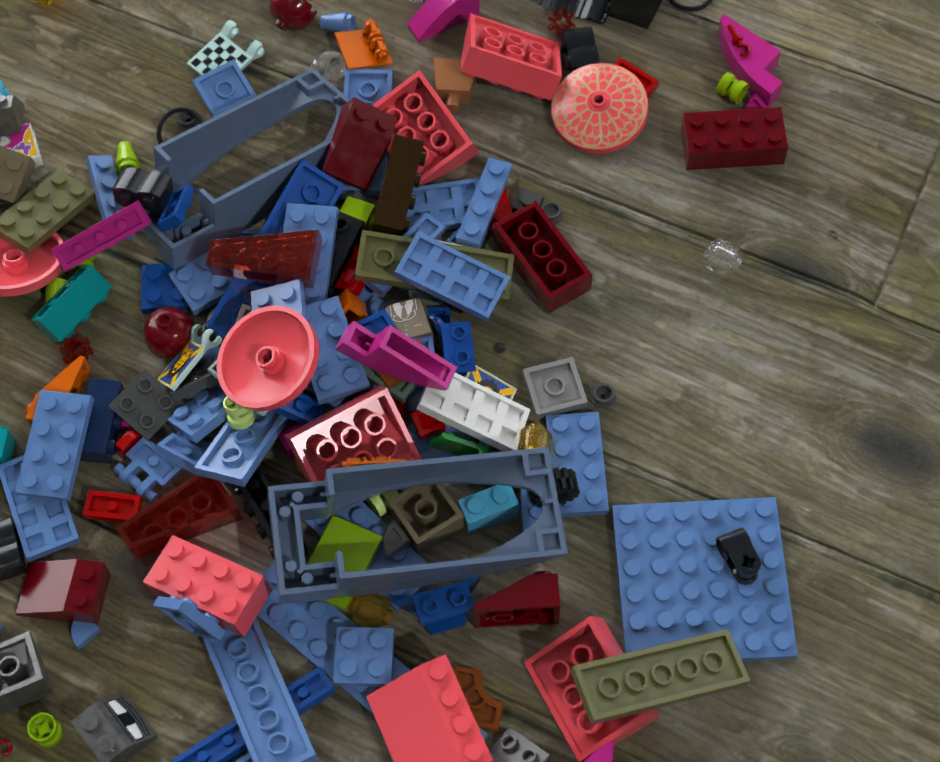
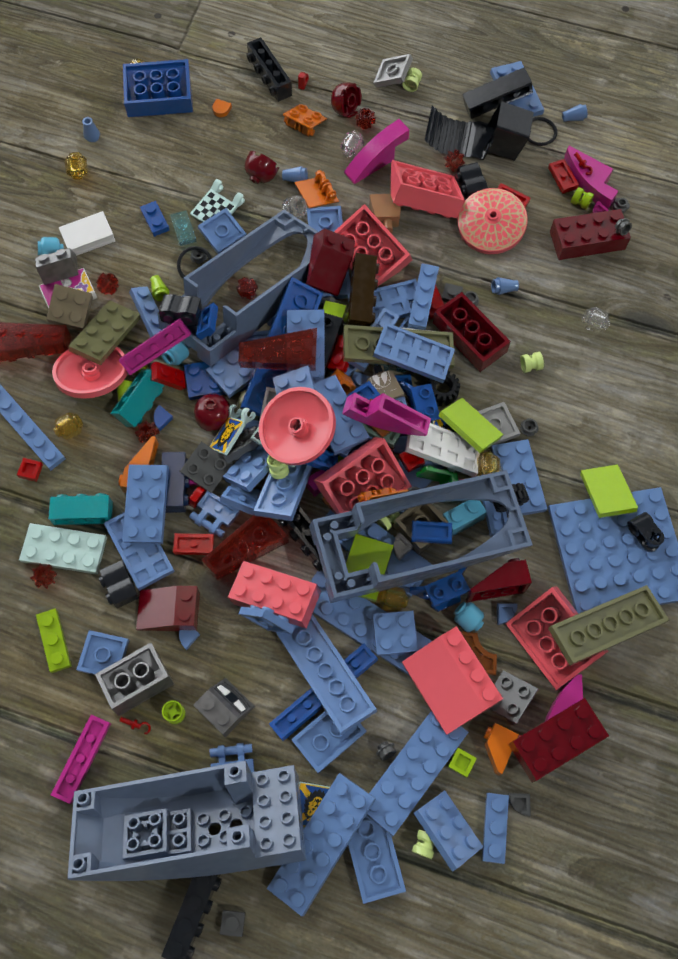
camera: 10 degrees left, 5 degrees up
none -> white piece [59,211,115,256]
none -> clear red gear [96,273,119,295]
none -> blue plate [140,201,170,237]
none -> red plate [151,361,186,390]
none -> blue tile [154,405,173,431]
none -> medium azure head [162,341,189,366]
none -> clear light blue plate [170,210,197,246]
none -> clear red gear [236,277,258,300]
none -> blue tile [411,521,452,544]
none -> black tyre [427,371,460,406]
none -> lime tile [438,398,504,453]
none -> medium azure head [454,602,484,632]
none -> medium blue cone [491,277,519,295]
none -> medium blue tile [496,604,517,625]
none -> yellowish green wheel [520,352,544,373]
none -> red plate [548,159,579,194]
none -> lime tile [580,464,638,518]
none -> dark grey plate [613,198,630,213]
none -> dark grey plate [615,218,632,236]

